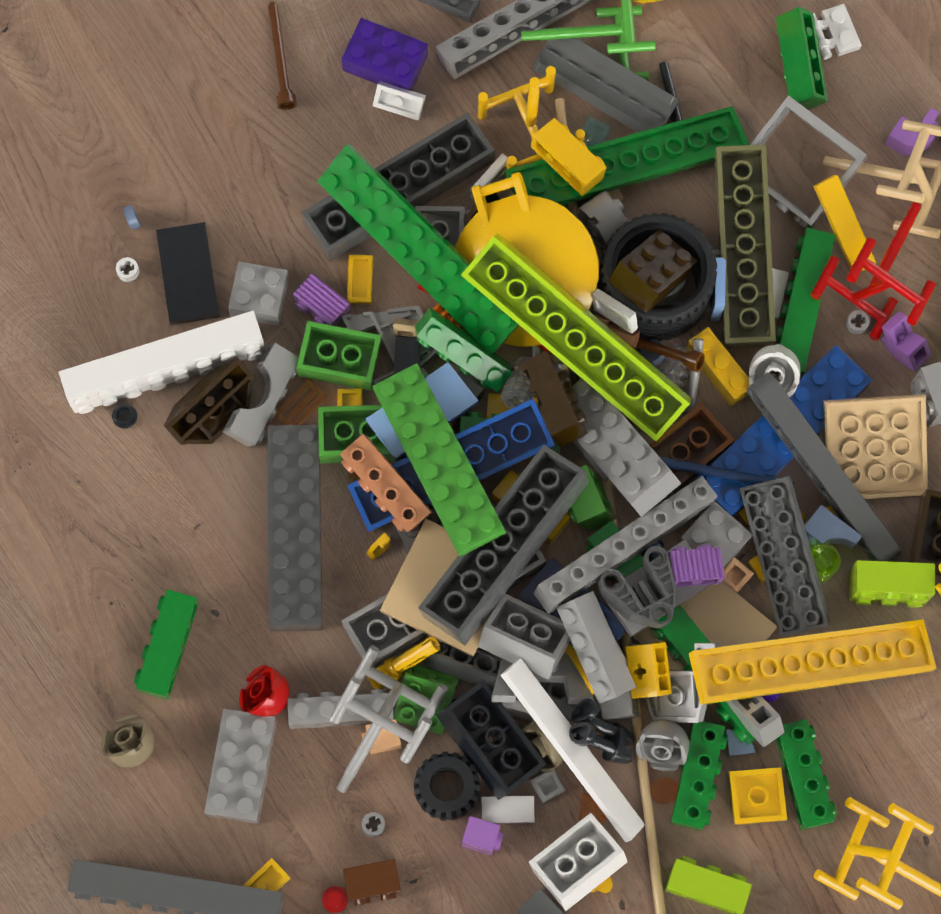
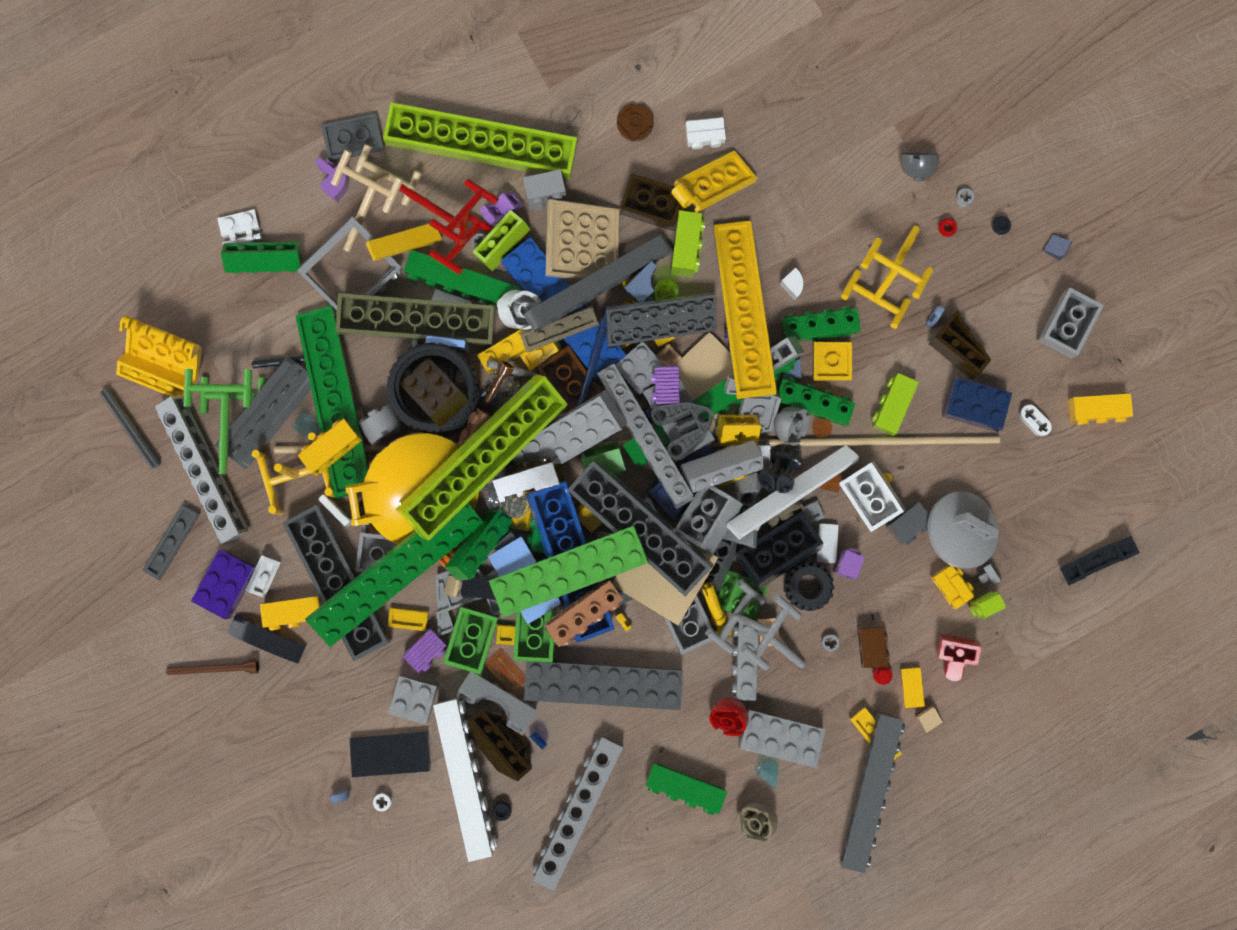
camera: 85 degrees left, 10 degrees up
white tile [592,289,638,333] -> none
none -> black slope [228,615,306,664]
none -> yellow brick [260,596,323,631]
none -> lime brick [472,210,530,272]
none -> dark tan tile [520,306,599,353]
none -> yellow plate [520,341,563,371]
none -> clear blue tile [529,732,547,750]
none -> light grey brick [531,736,623,891]
none -> clear light blue tile [755,761,779,789]
none -> white brick [780,268,803,300]

